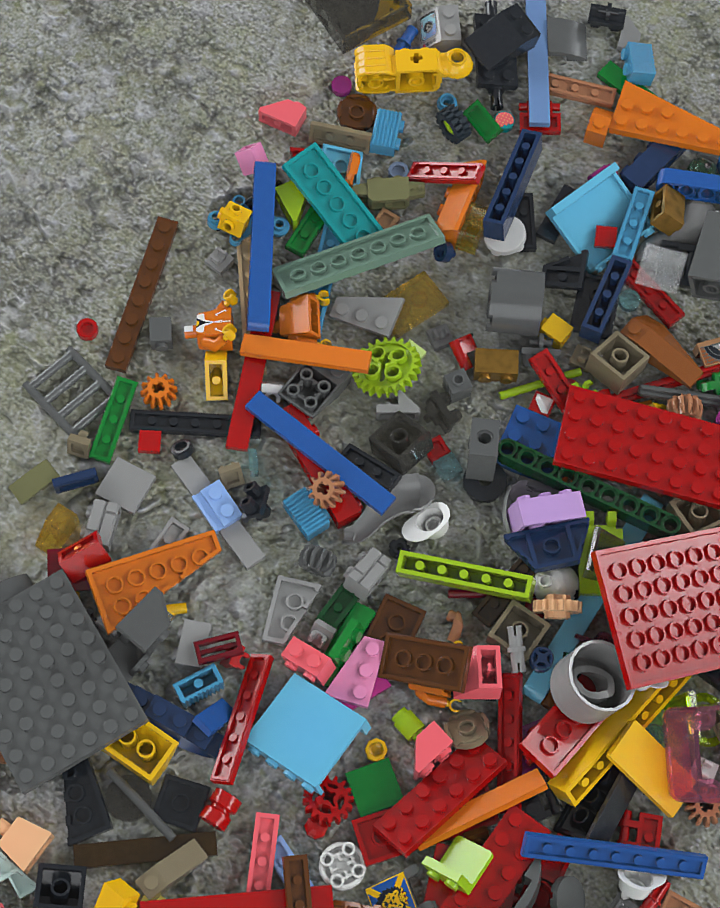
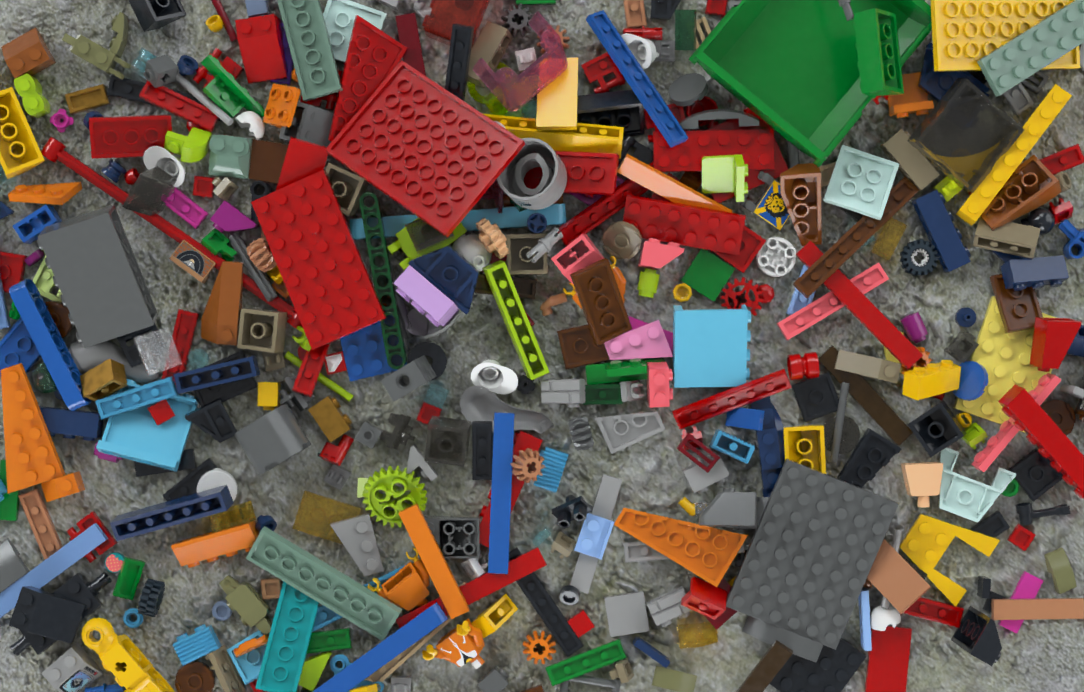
camera: 125 degrees left, 20 degrees up
red tile [407,161,486,185] -> none

